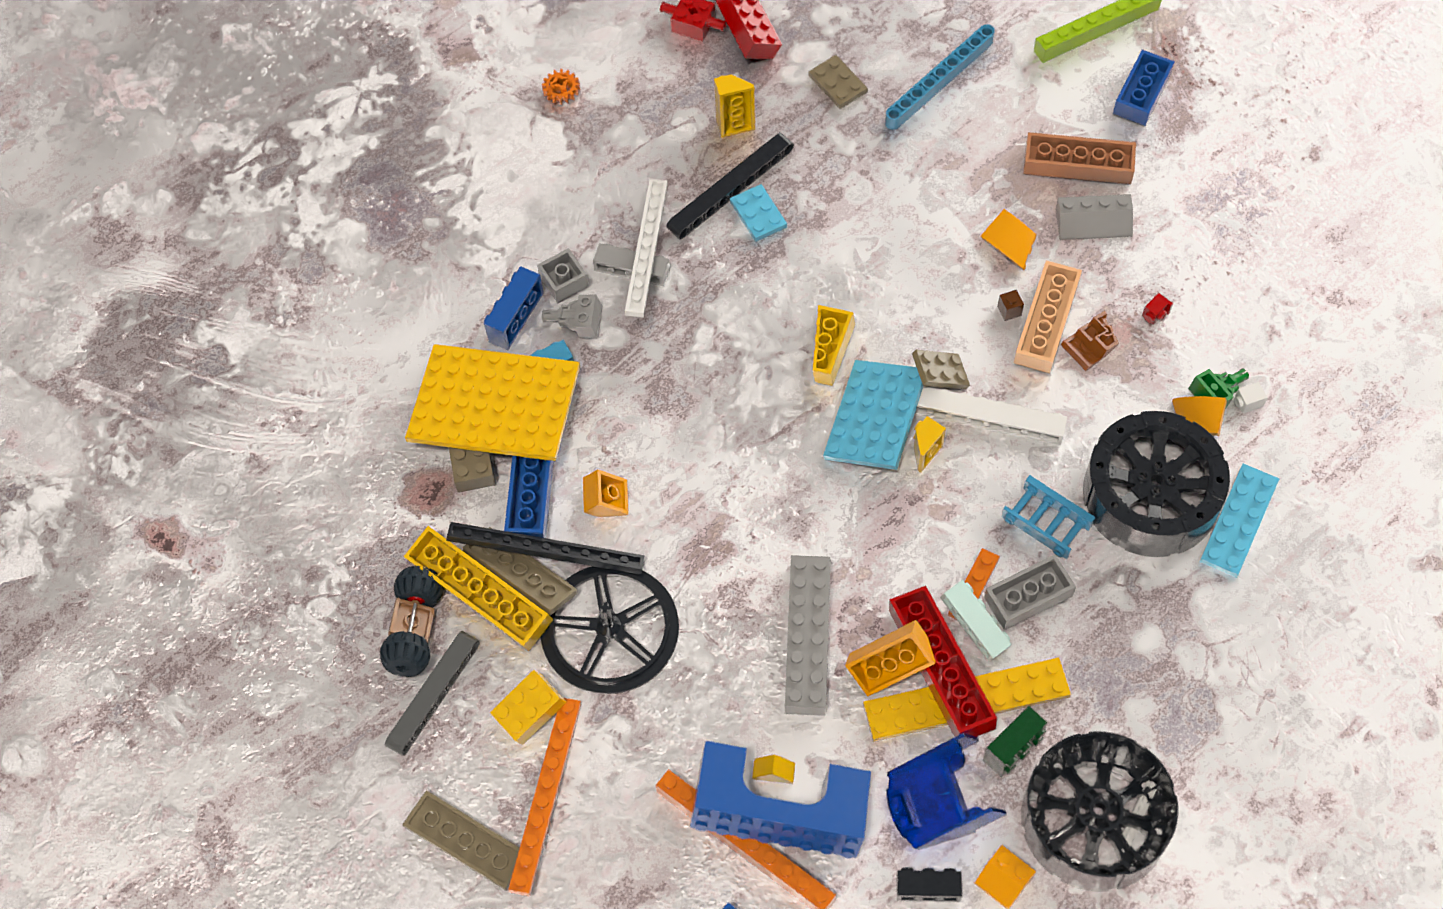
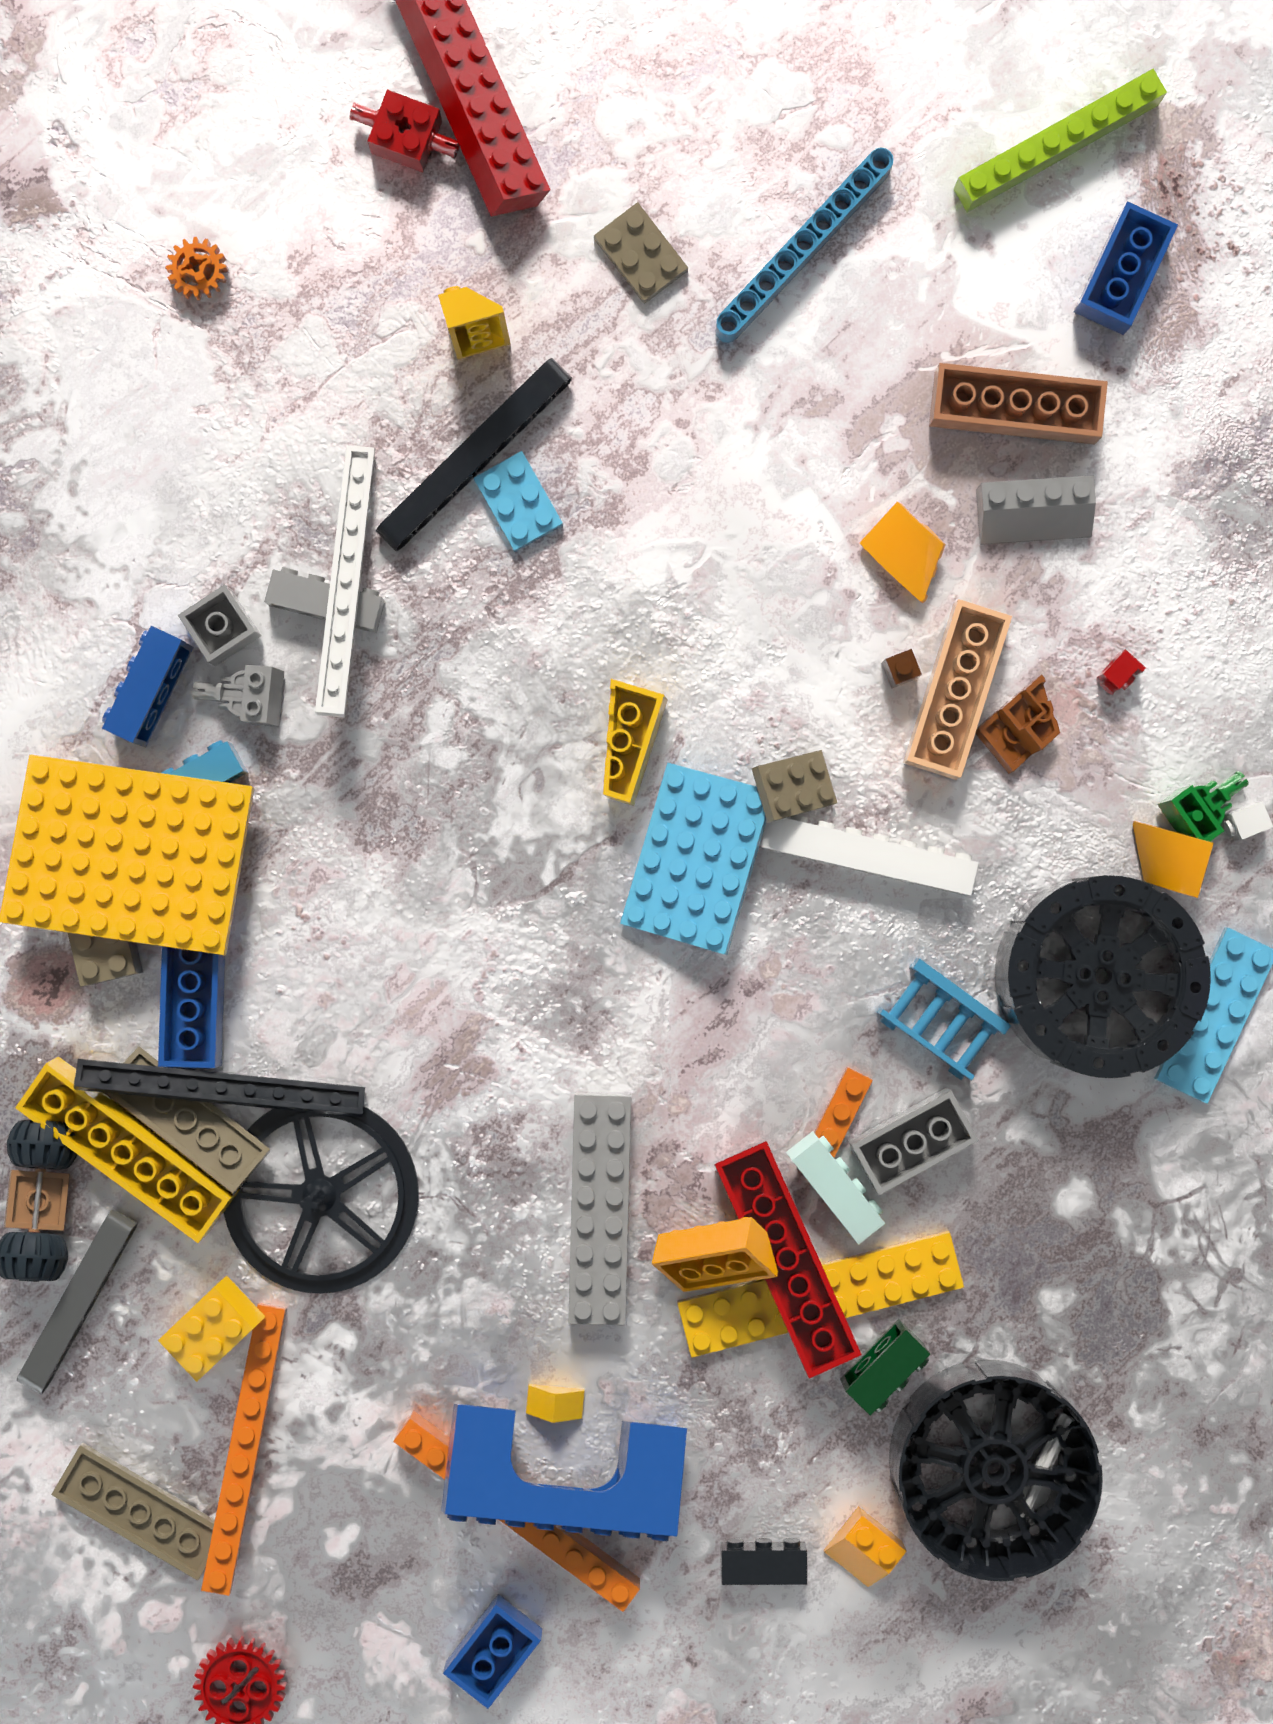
camera: 10 degrees left, 25 degrees up
light orange slope [583,469,628,517] -> none
clear blue windscreen [886,733,1007,850] -> none
yellow slope [913,416,946,473] -> none

